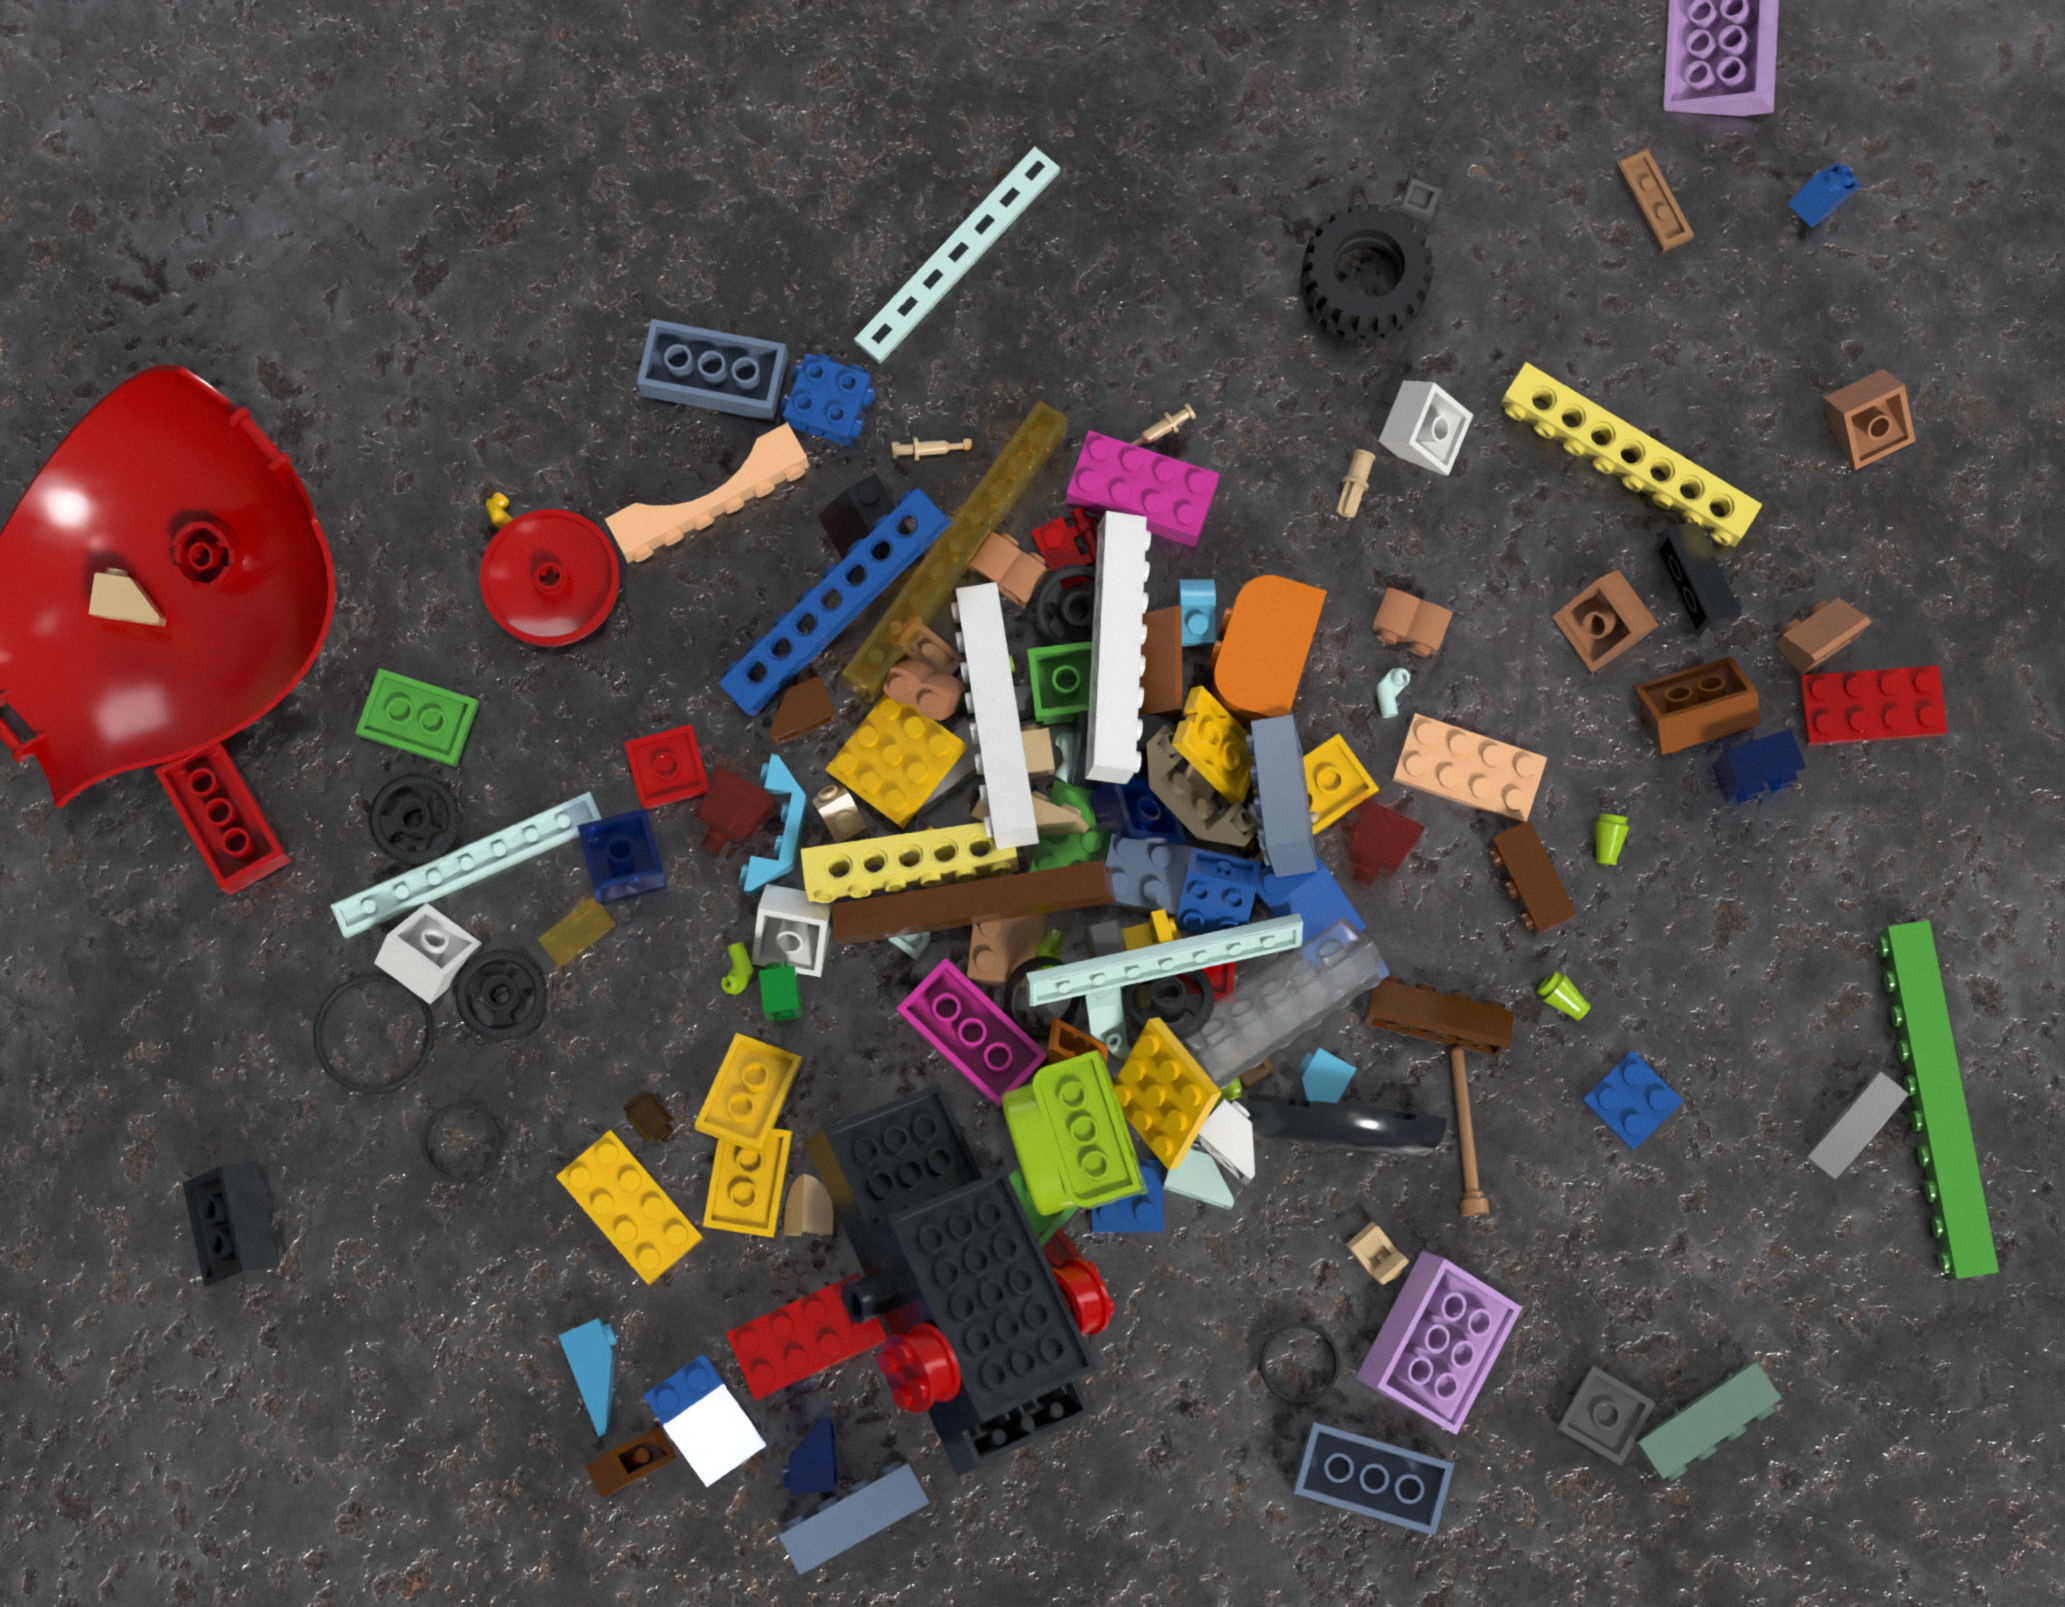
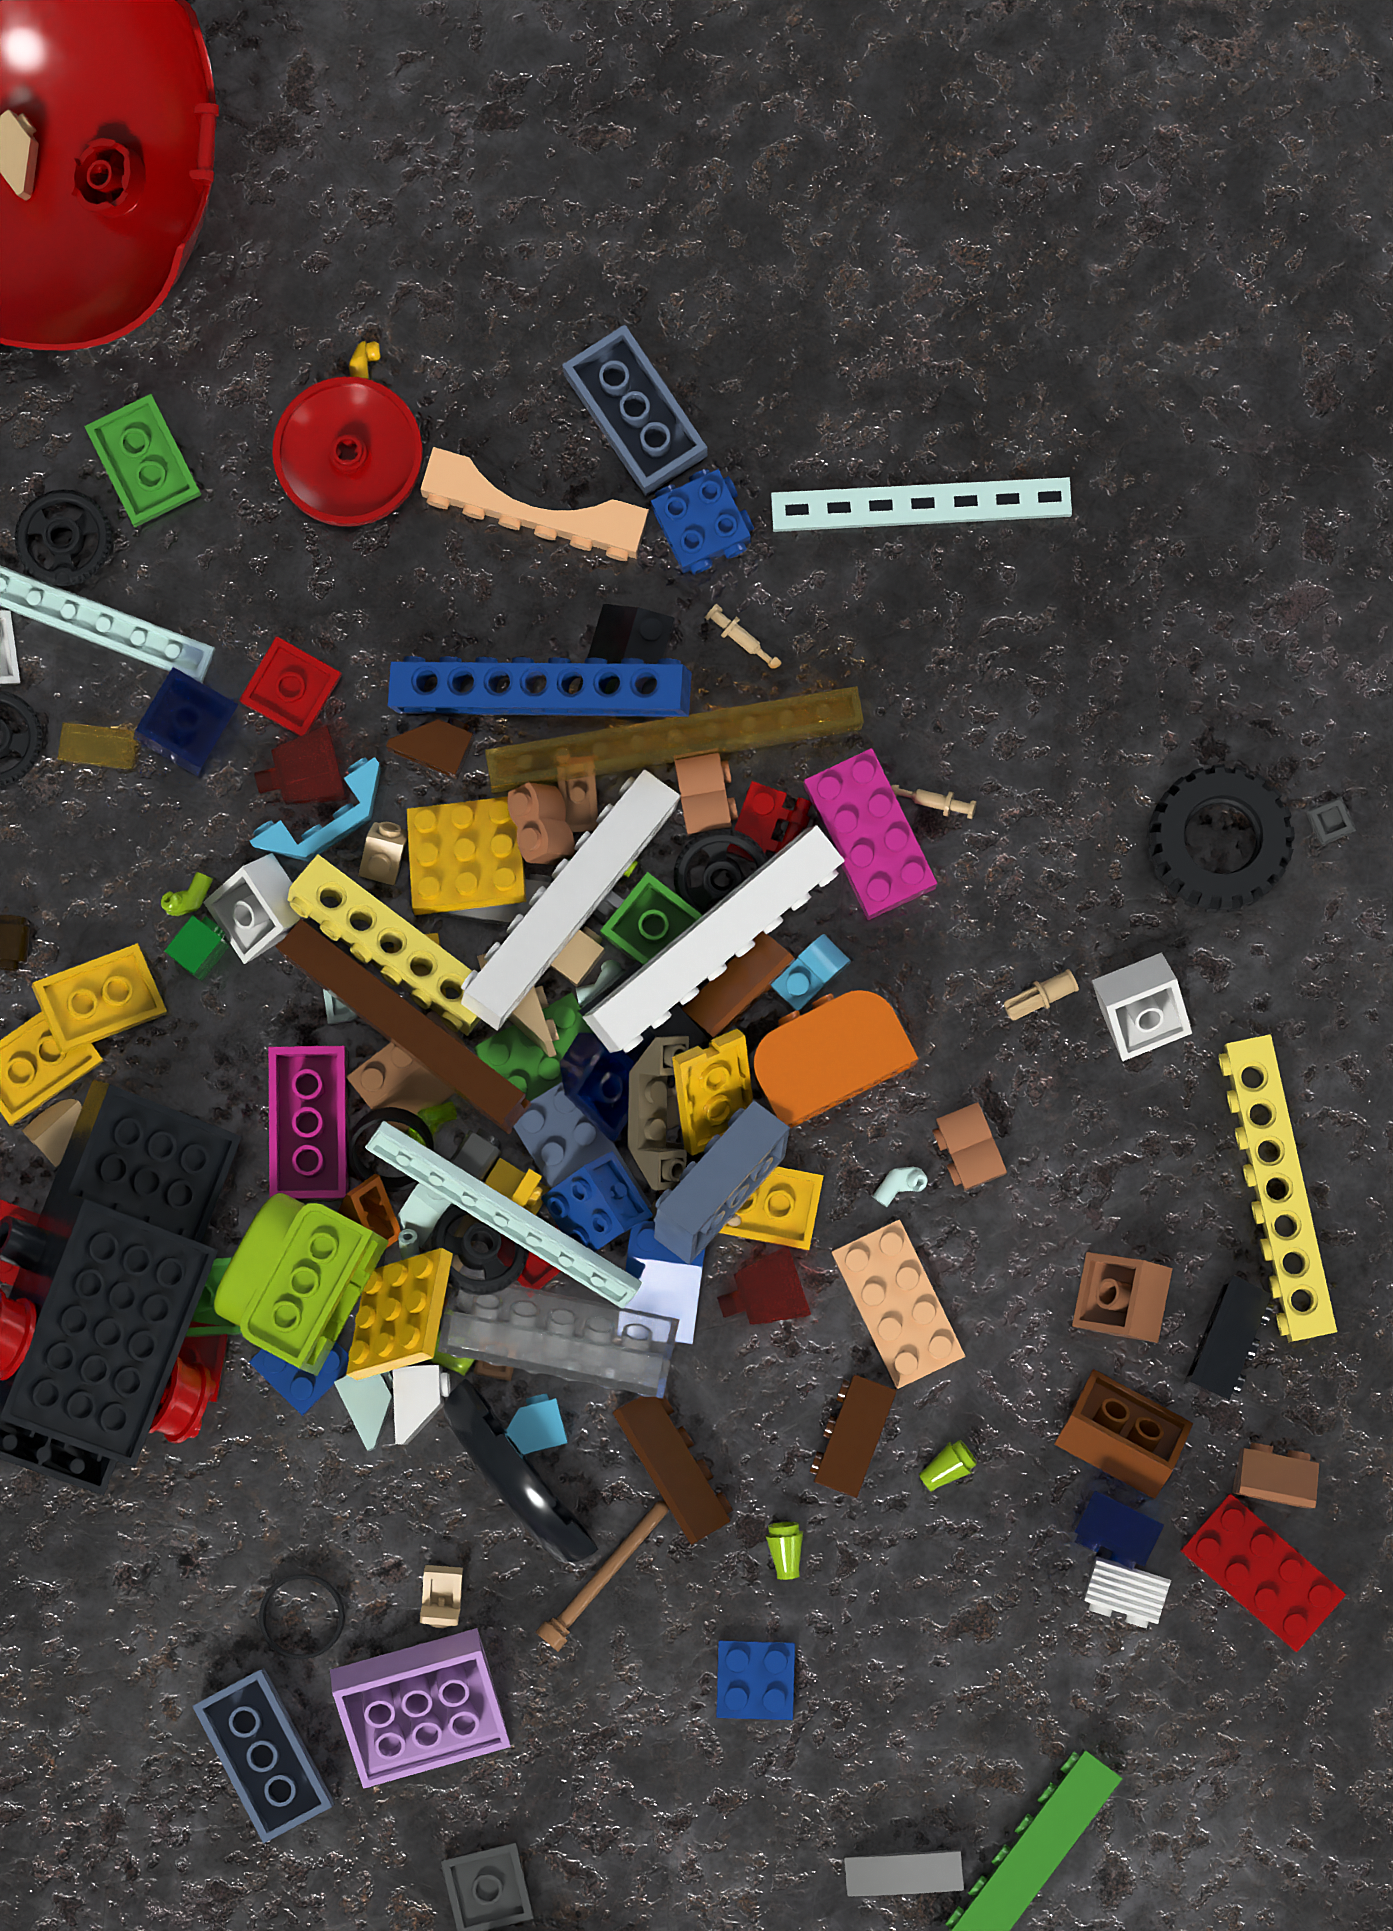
camera: 50 degrees right, 5 degrees up
none -> white brick [1082,1556,1171,1629]

